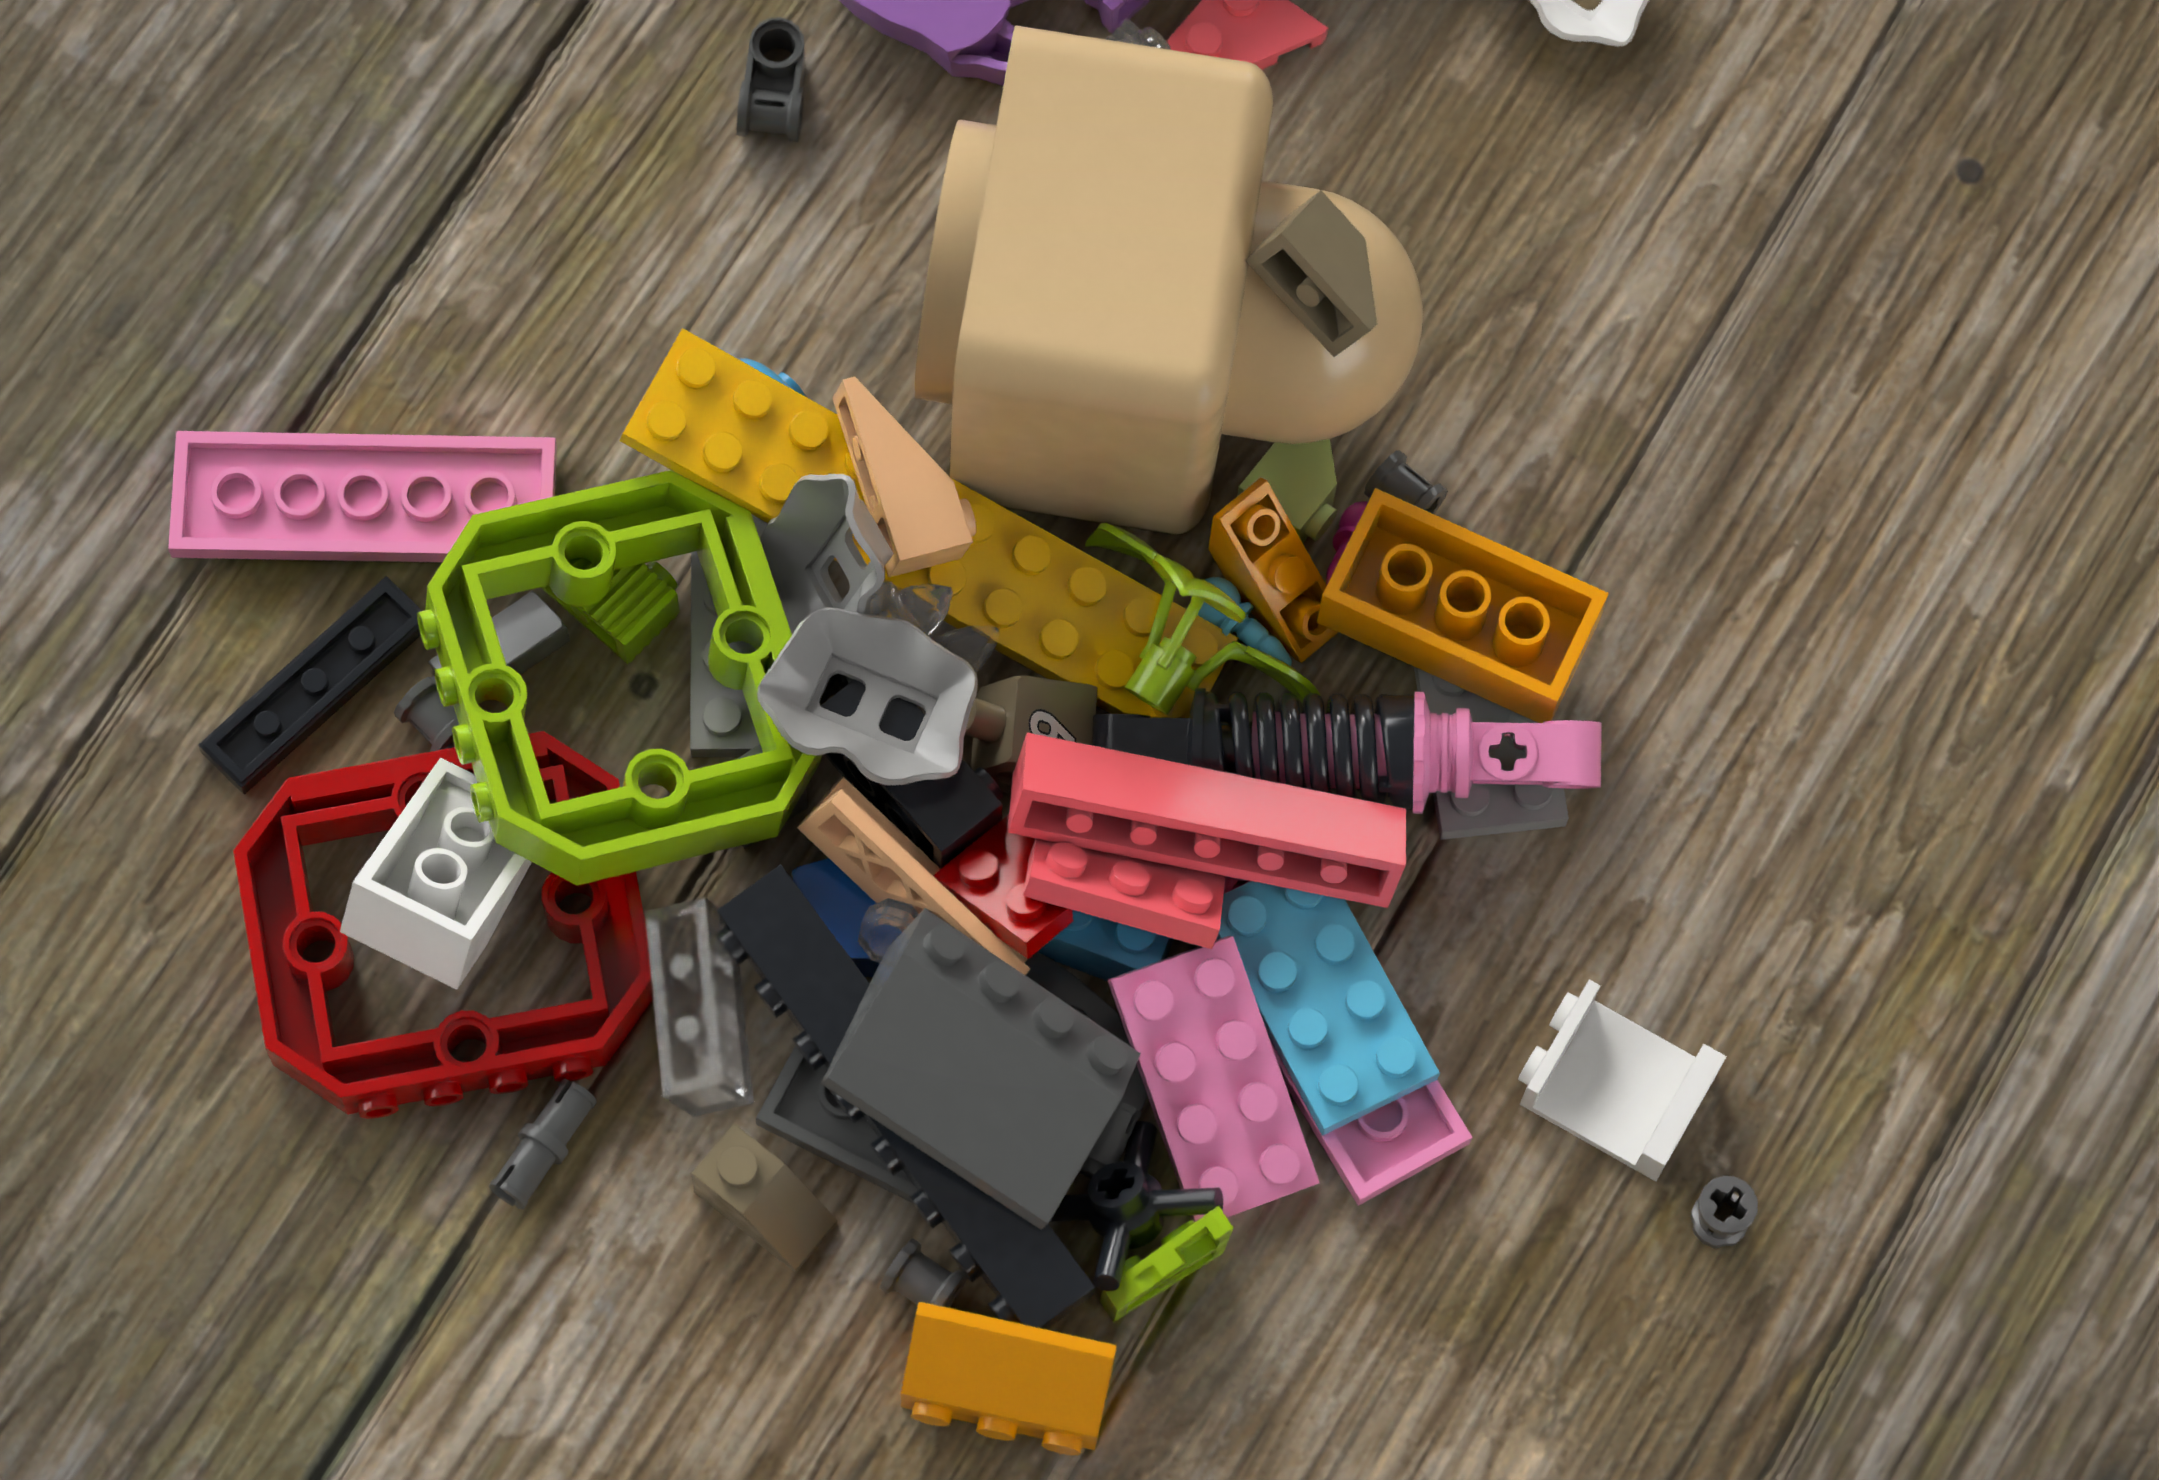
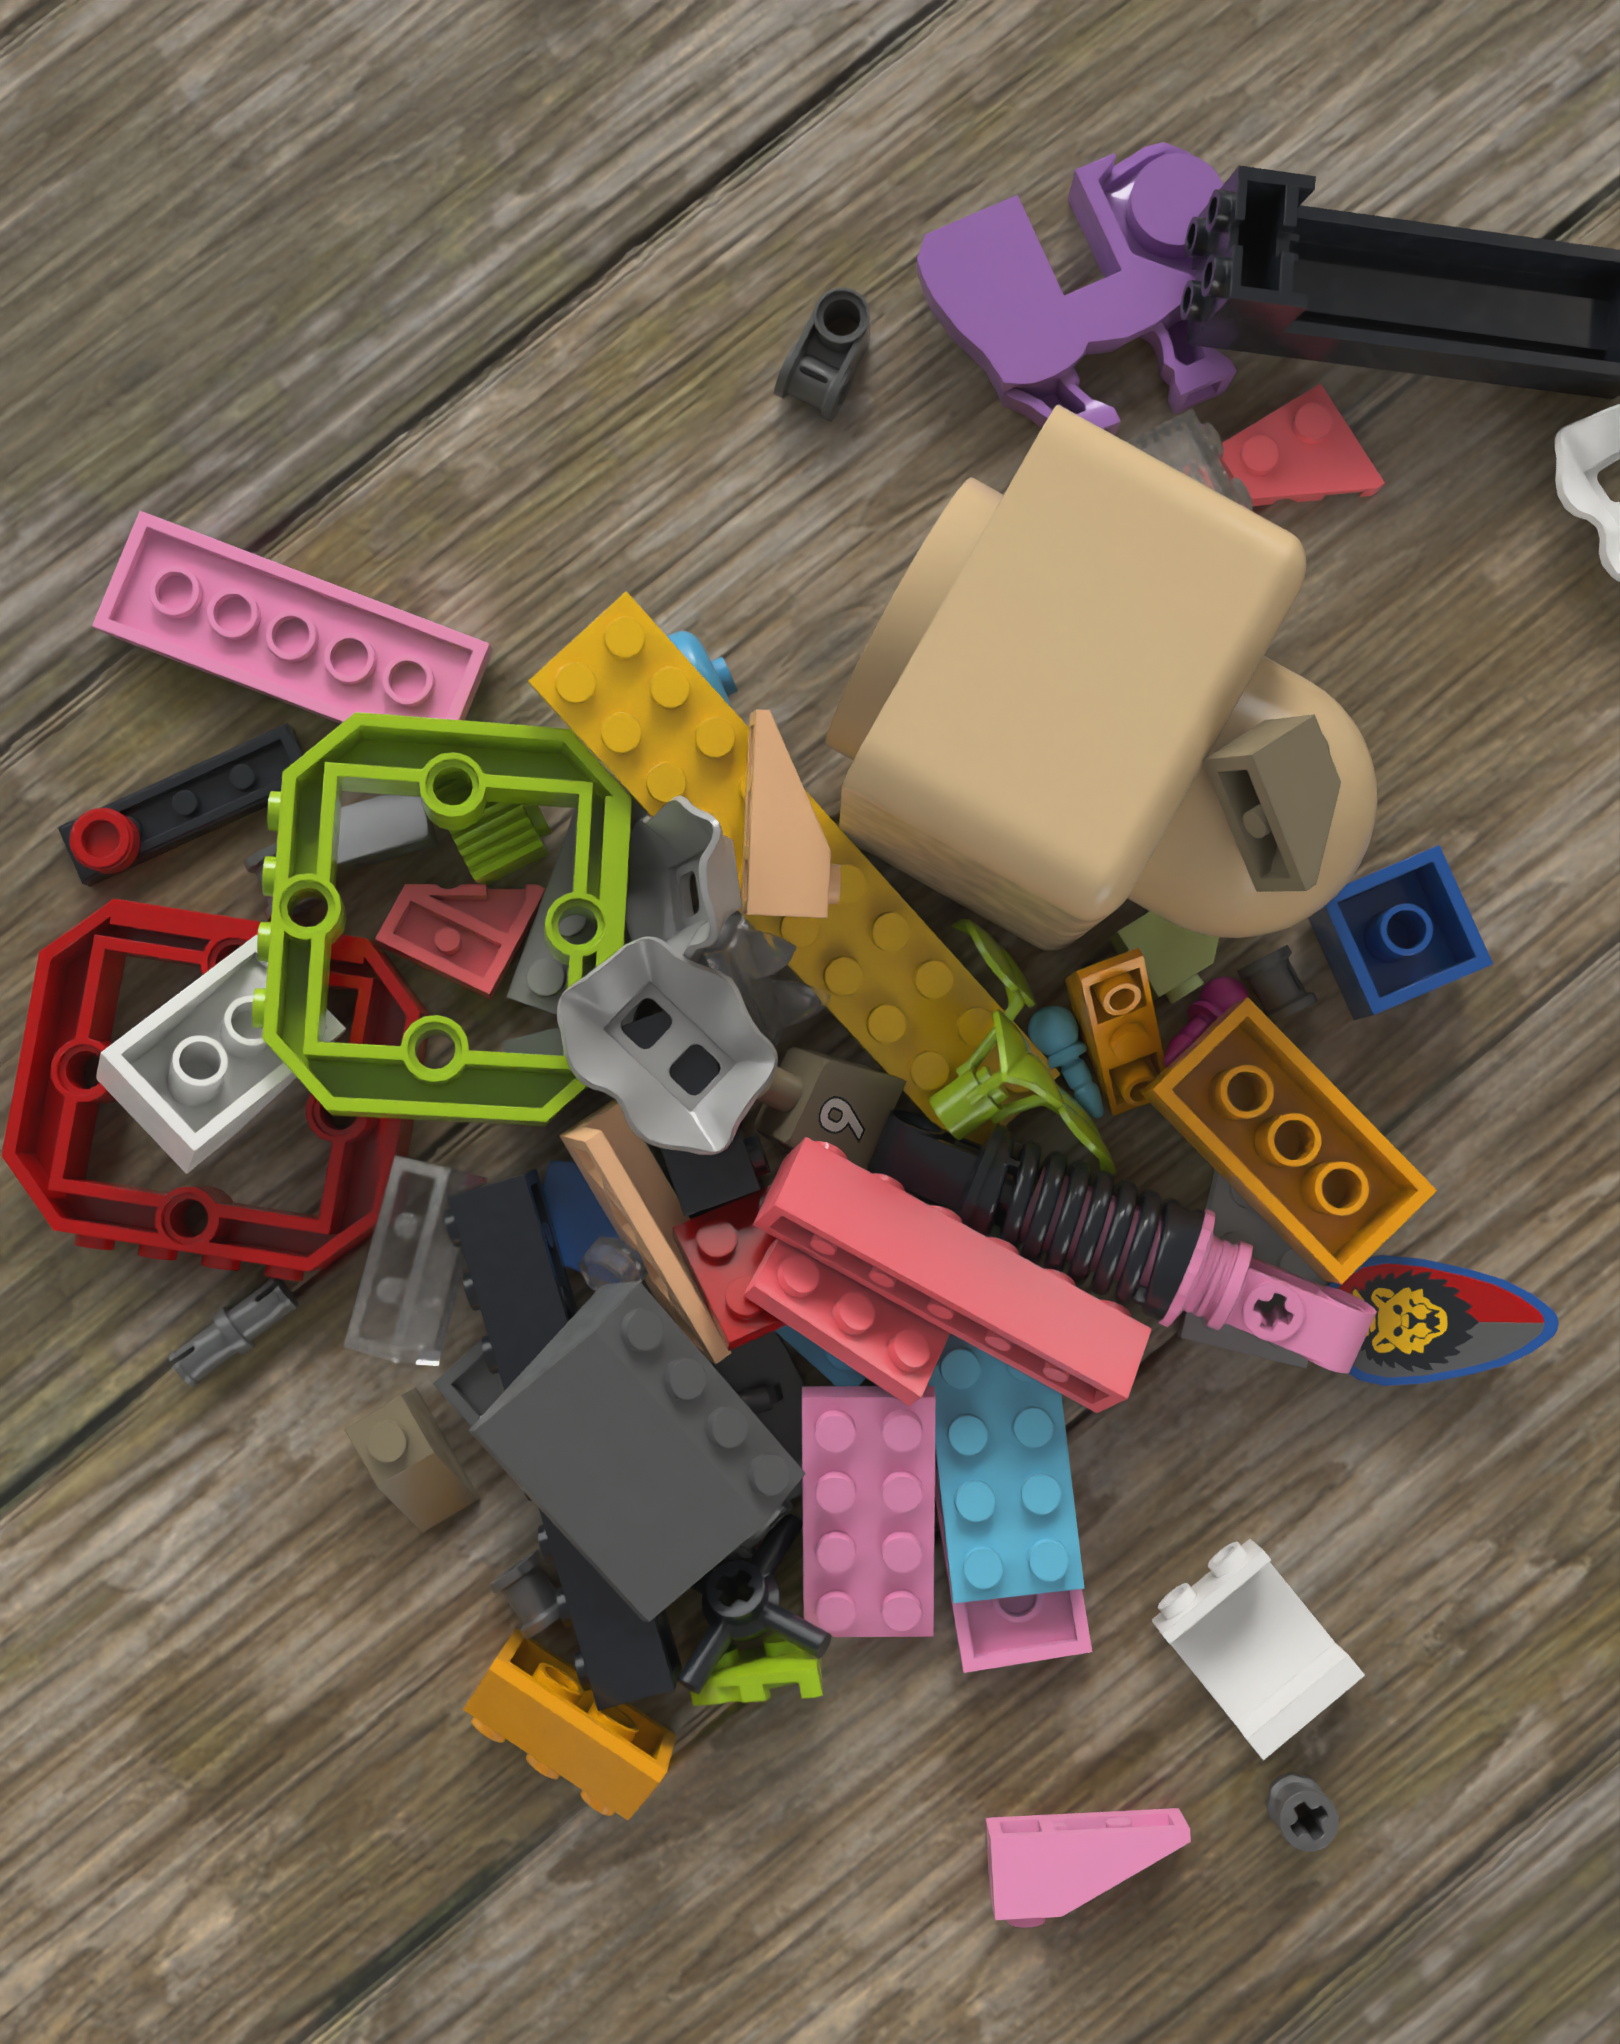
camera: 30 degrees right, 15 degrees up
none -> red tile [70,808,140,874]
none -> coral wing [375,884,546,1000]
none -> bright pink slope [985,1808,1191,1928]
none -> blue brick [1308,844,1493,1021]
none -> shield [1327,1255,1559,1386]

